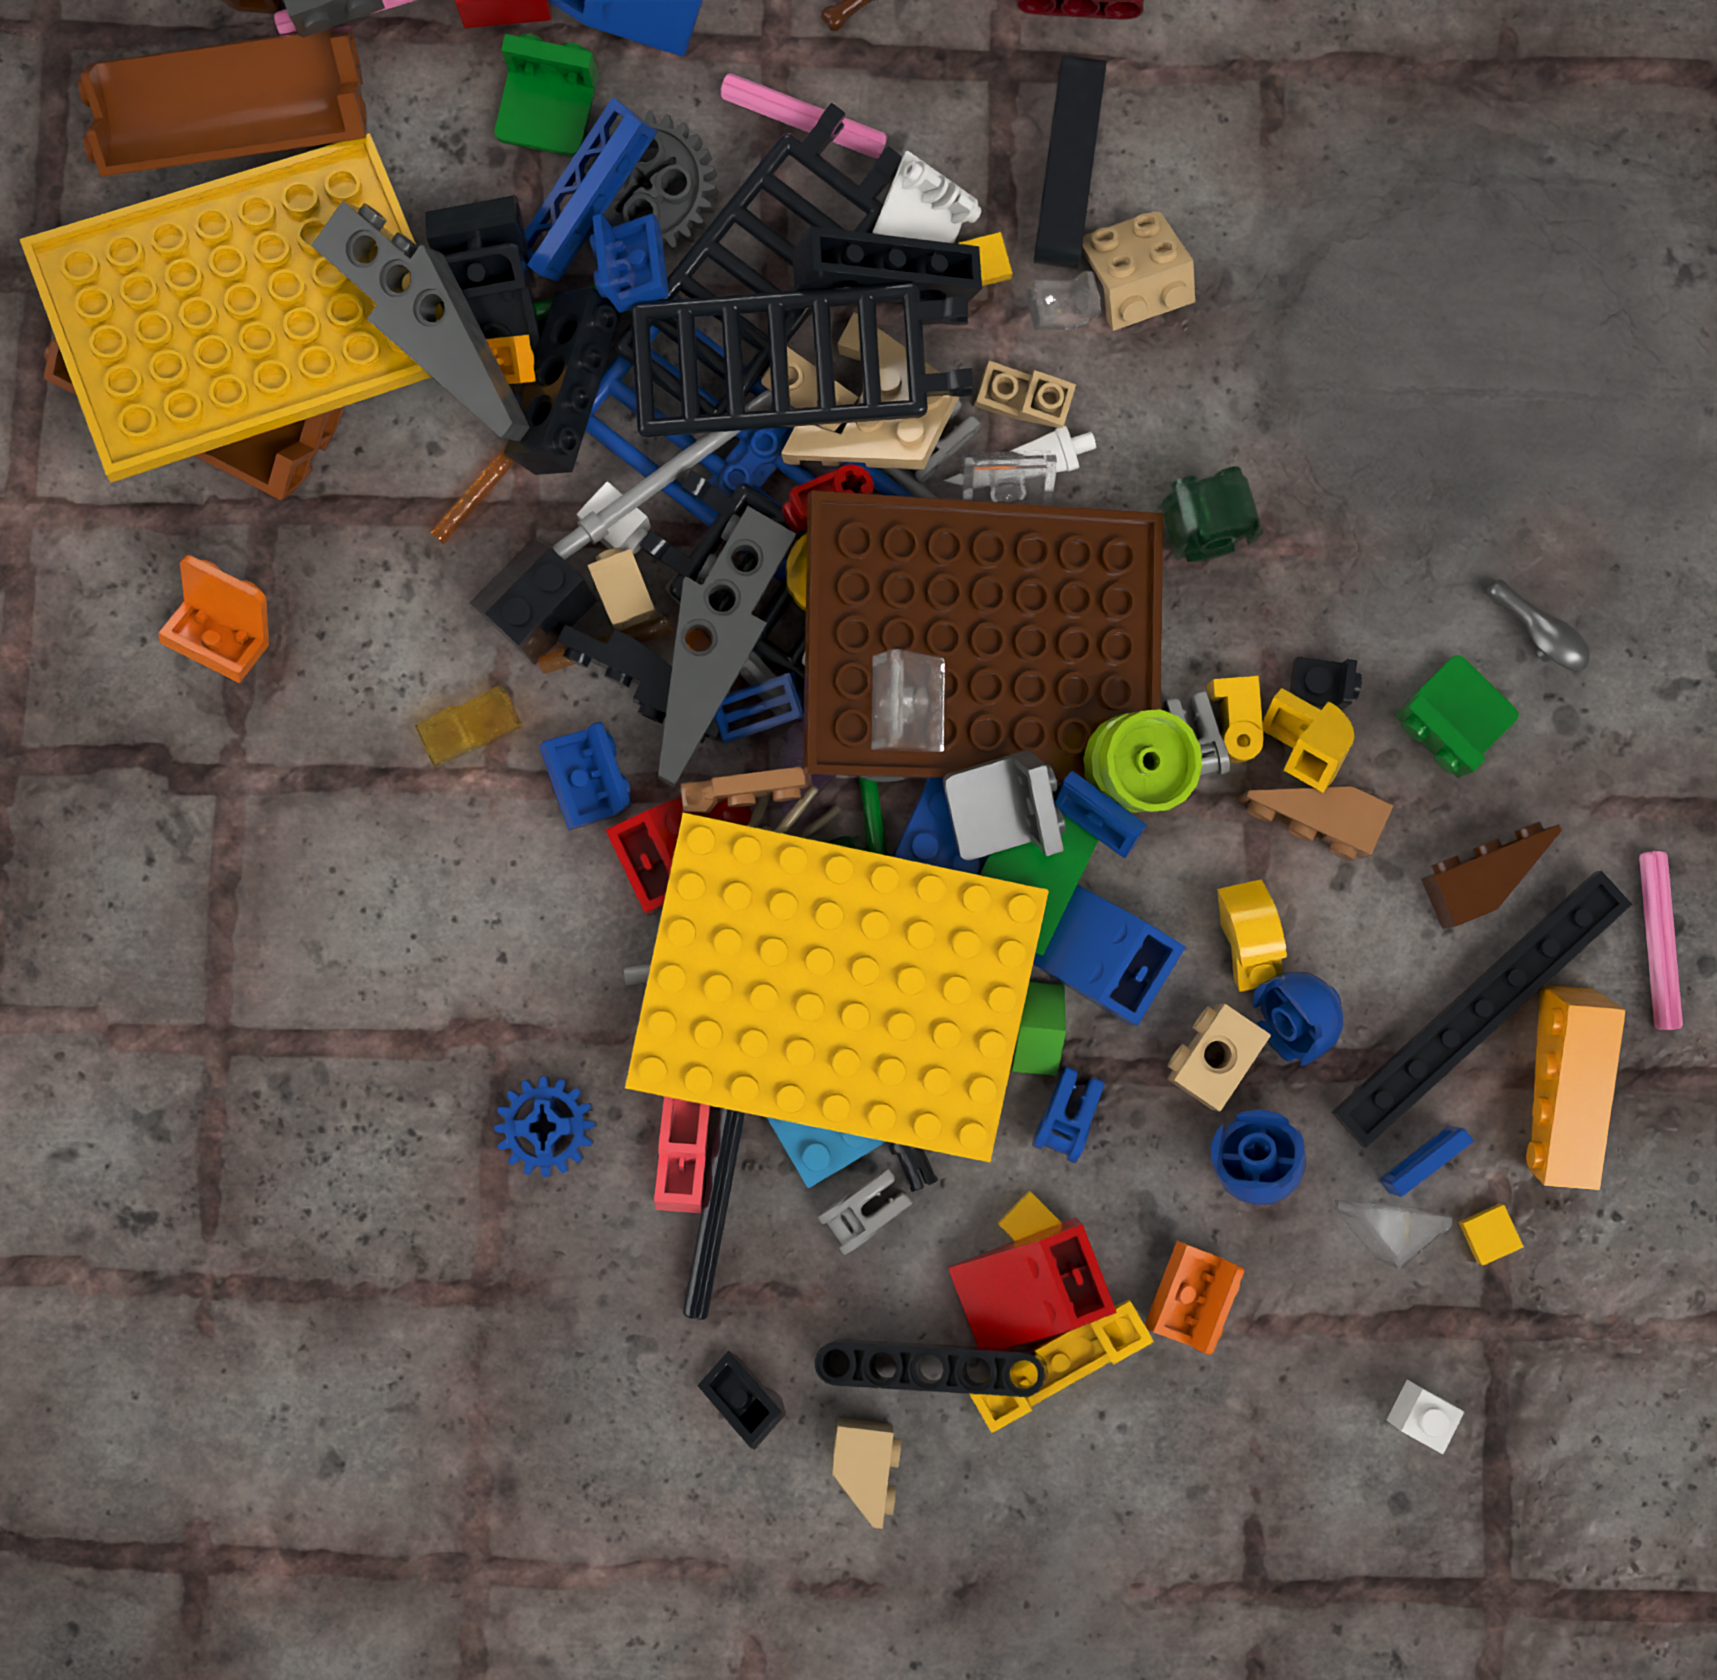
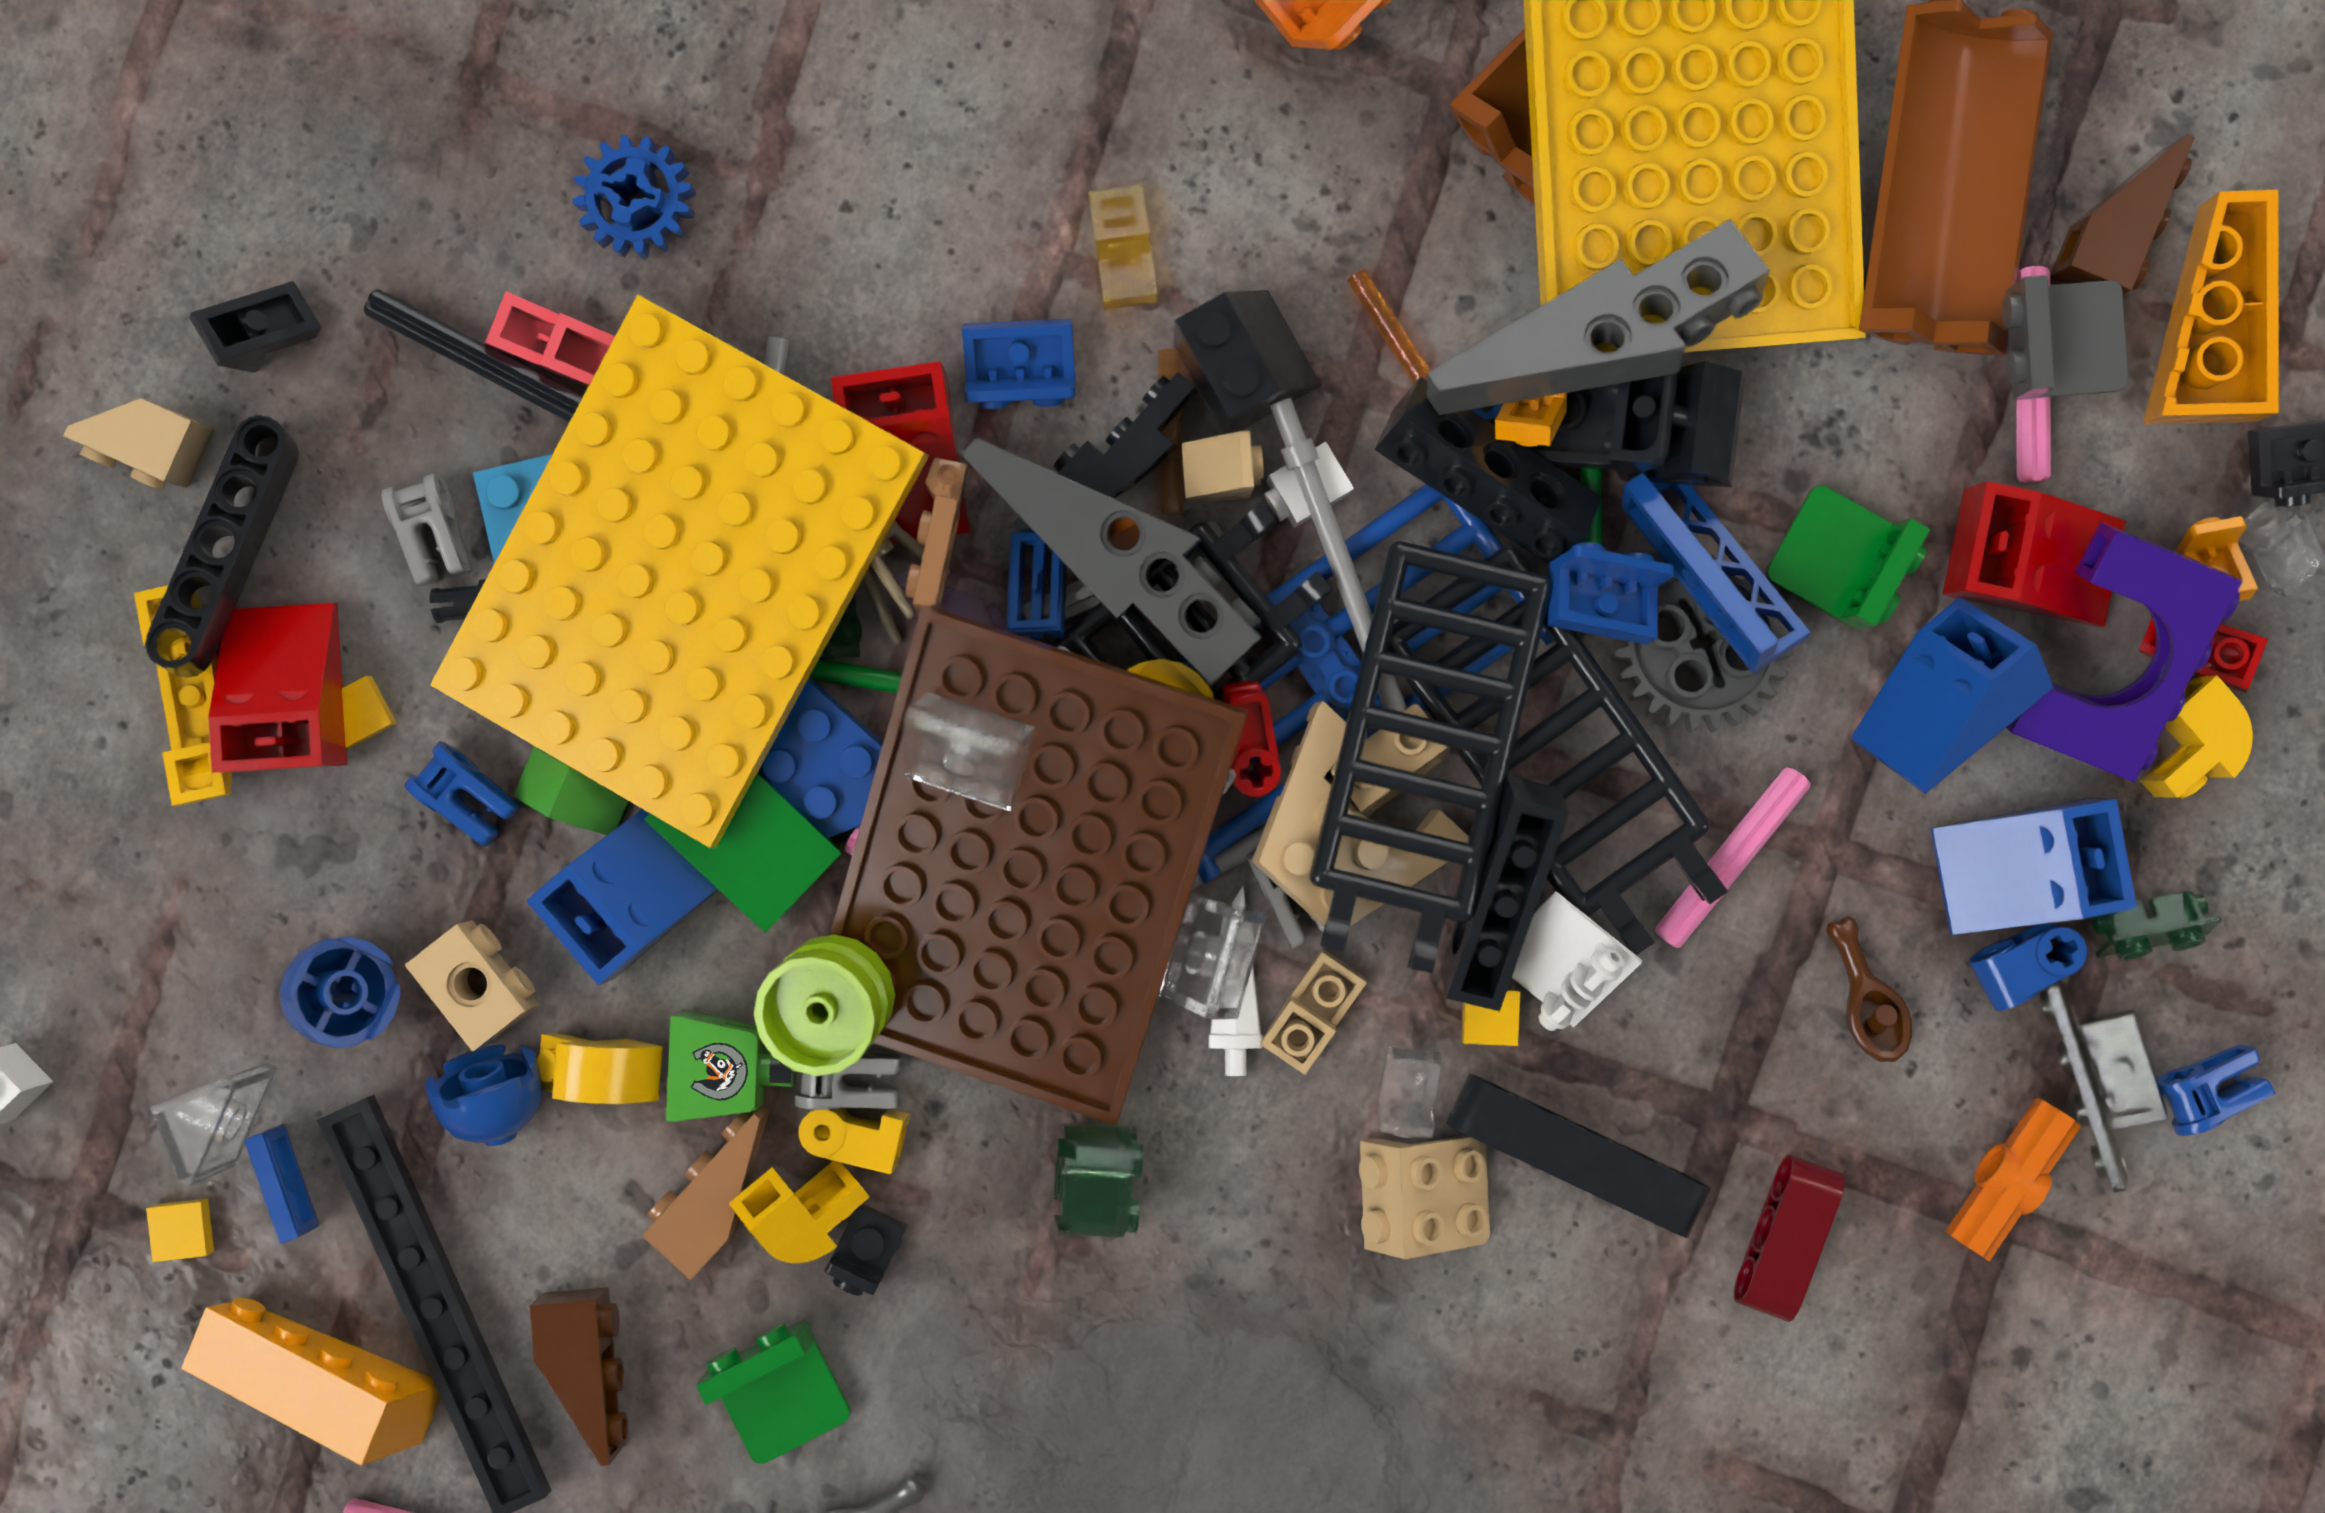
camera: 120 degrees right, 5 degrees up
bracket [943,749,1066,861] -> none
blue tile [1053,771,1147,858] -> none
orange bracket [1144,1240,1244,1355] -> none
none -> bright green torso [666,1010,796,1122]

